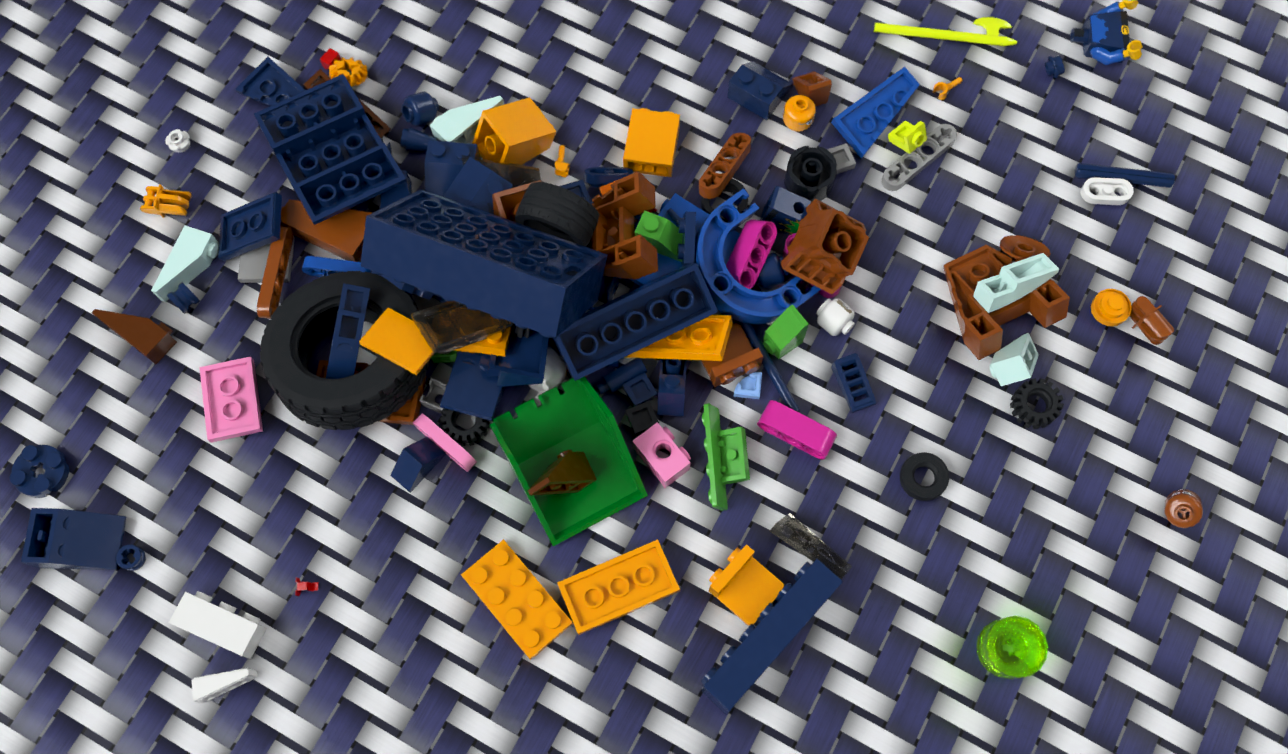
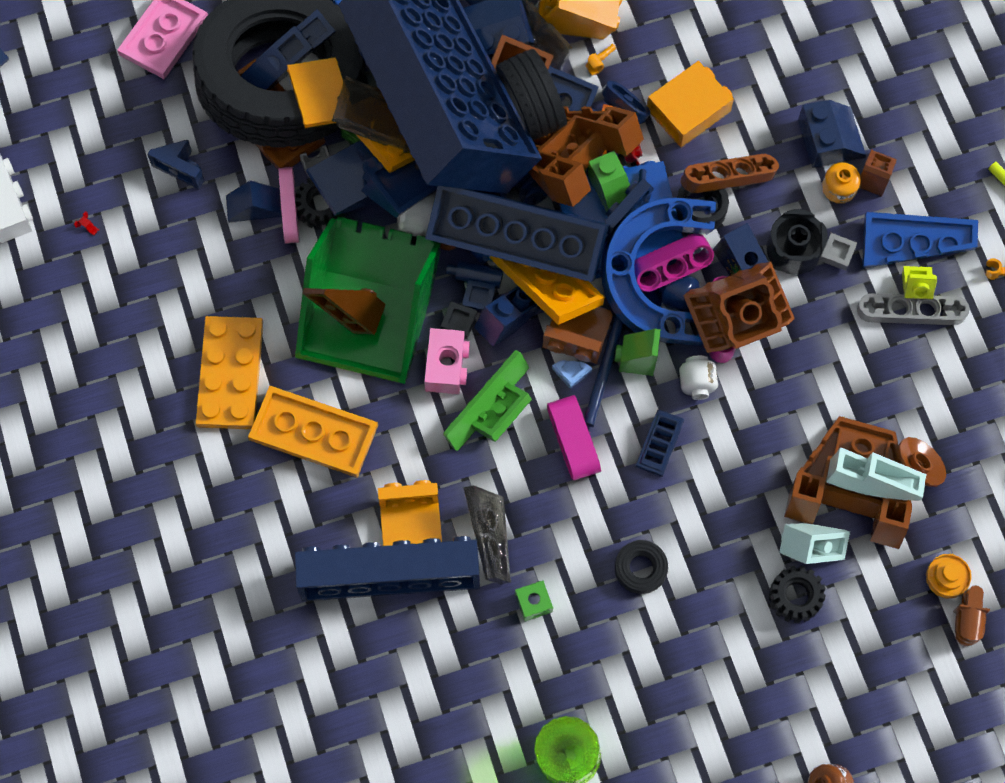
camera: 40 degrees right, 0 degrees up
none -> dark blue slope [147,140,205,189]
none -> bright green piece [515,580,553,622]

